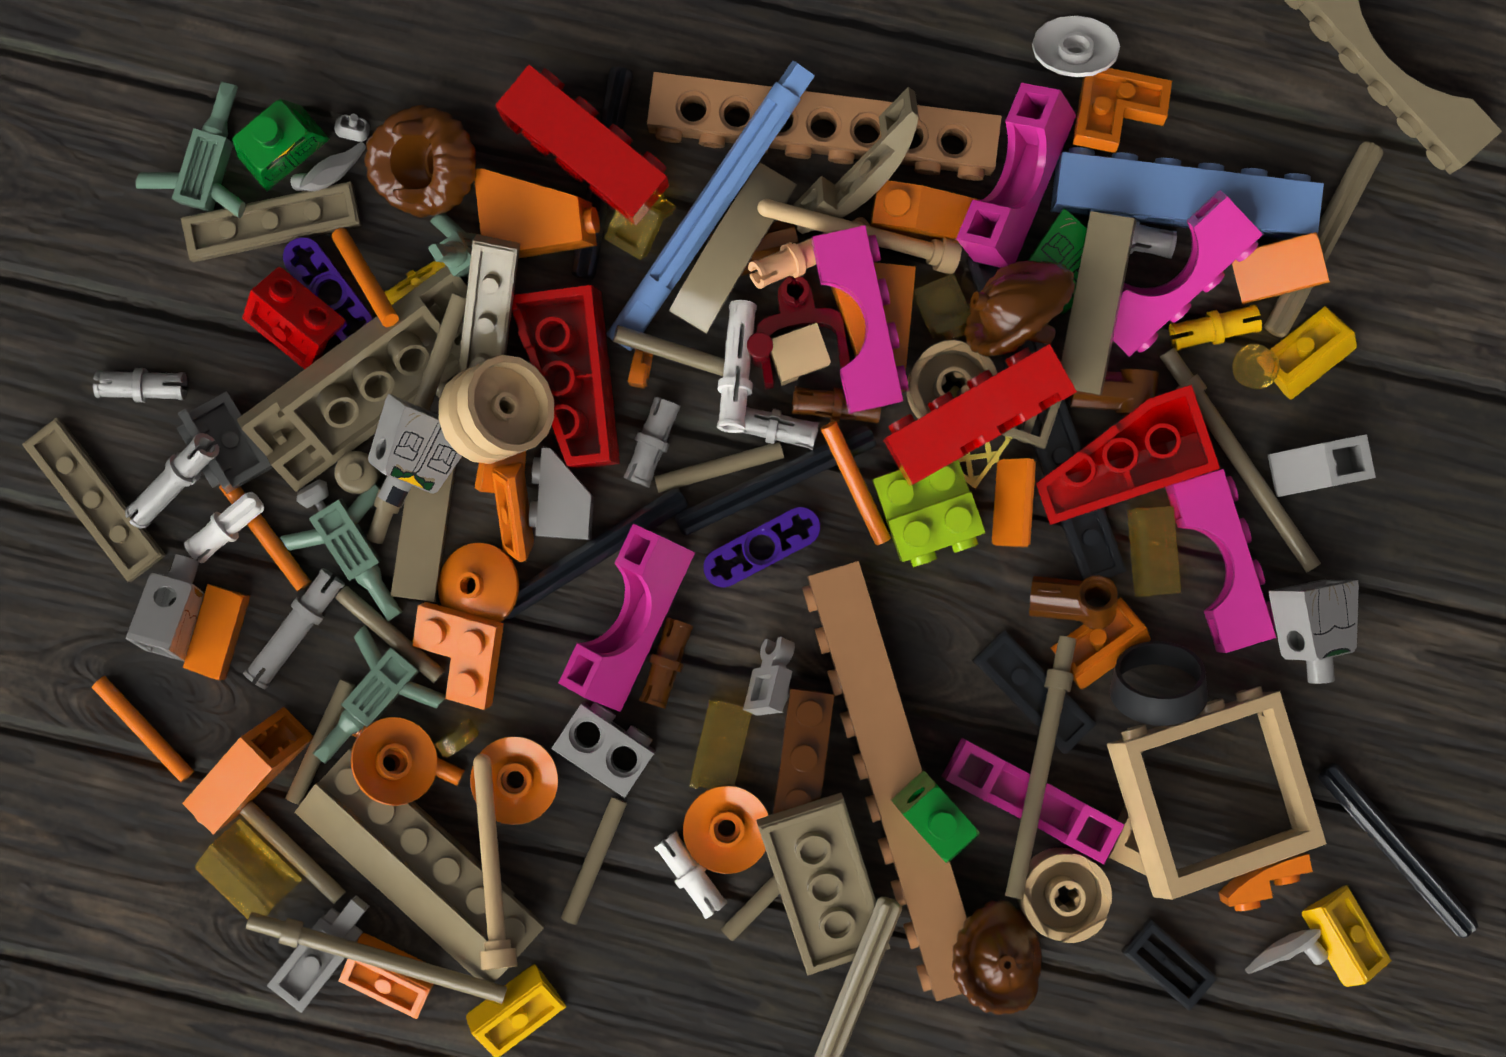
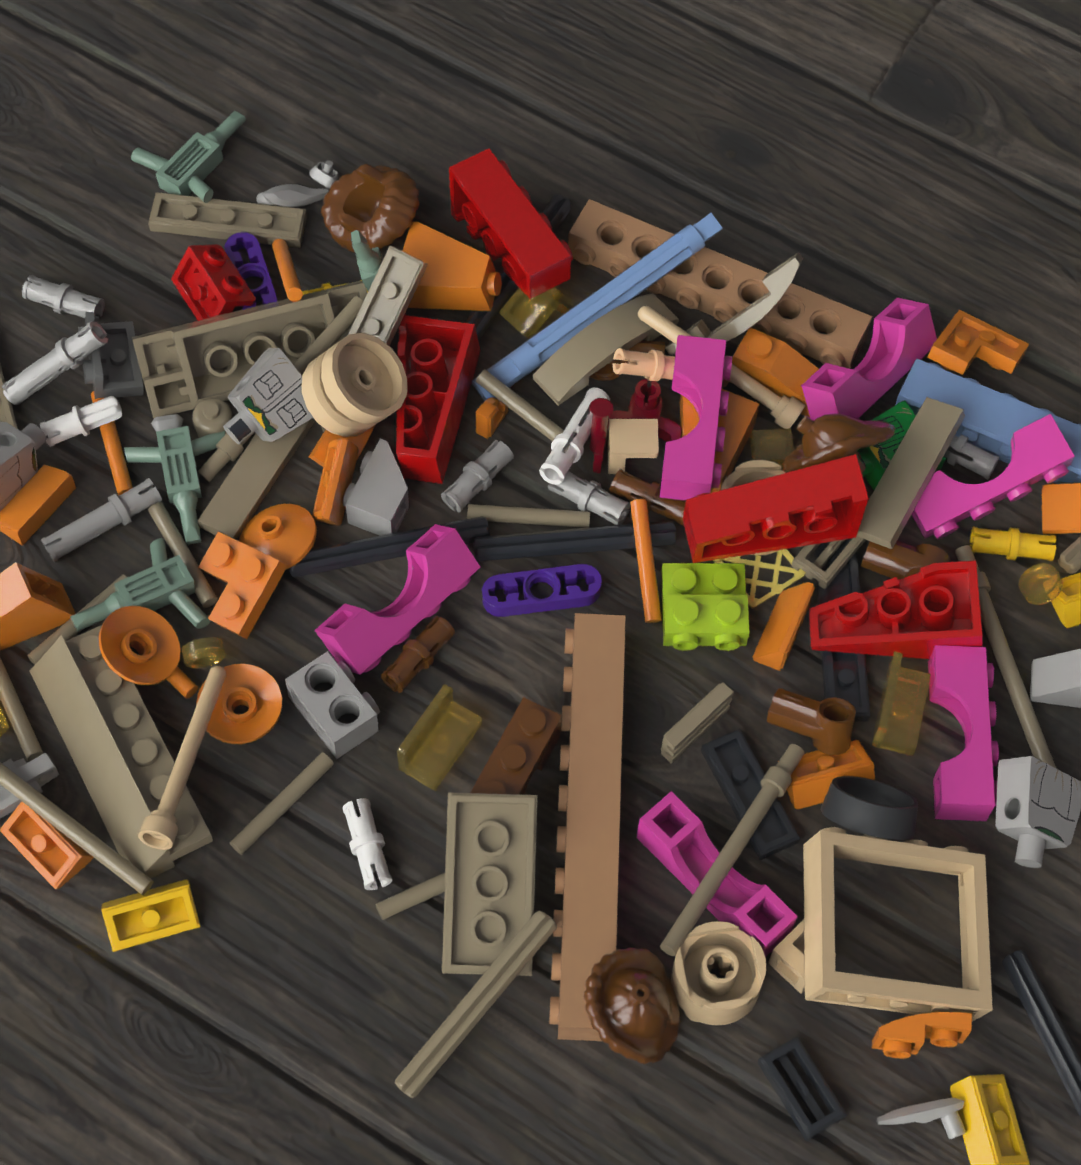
camera: 20 degrees right, 25 degrees down
green torso [232,99,330,192] -> none
orange dish [683,786,768,874] -> none
light grey plate [743,637,795,716] -> none
green torso [891,770,980,863] -> none
white dish [1032,16,1120,77] -> none
none -> dark tan tile [661,683,734,764]

